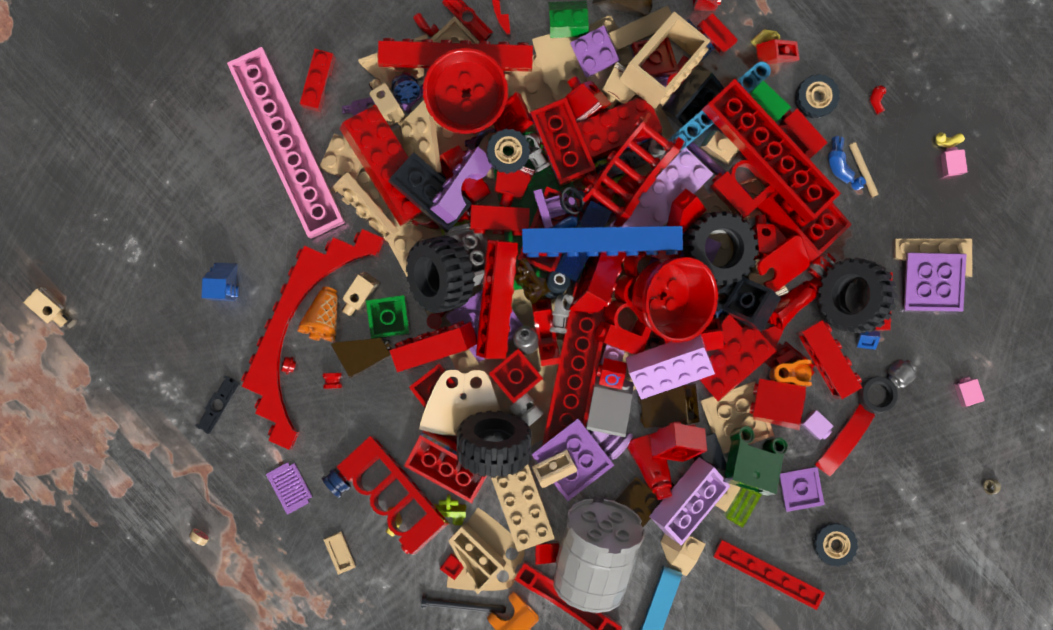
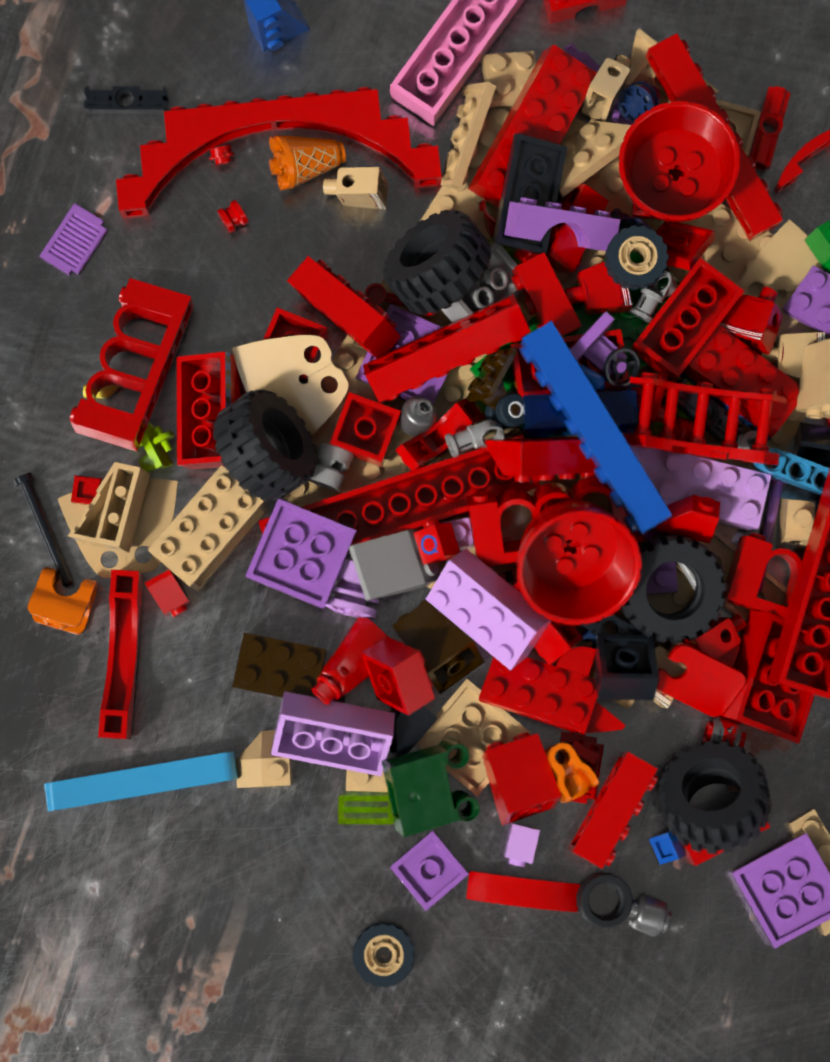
camera: 60 degrees right, 5 degrees down
dark blue wheel [321,467,351,498] -> none
tan tile [323,531,356,575] -> none
dark brown slope [331,338,393,378] -> none
green brick [366,295,411,339] -> none
red arm [413,13,439,37] -> none
tan slope [532,450,577,488] -> none
light grey piece [553,499,645,613] -> none
red plate [713,539,825,610] -> none
red piece [767,278,823,330] -> none
bright pink brick [954,376,985,407] -> none

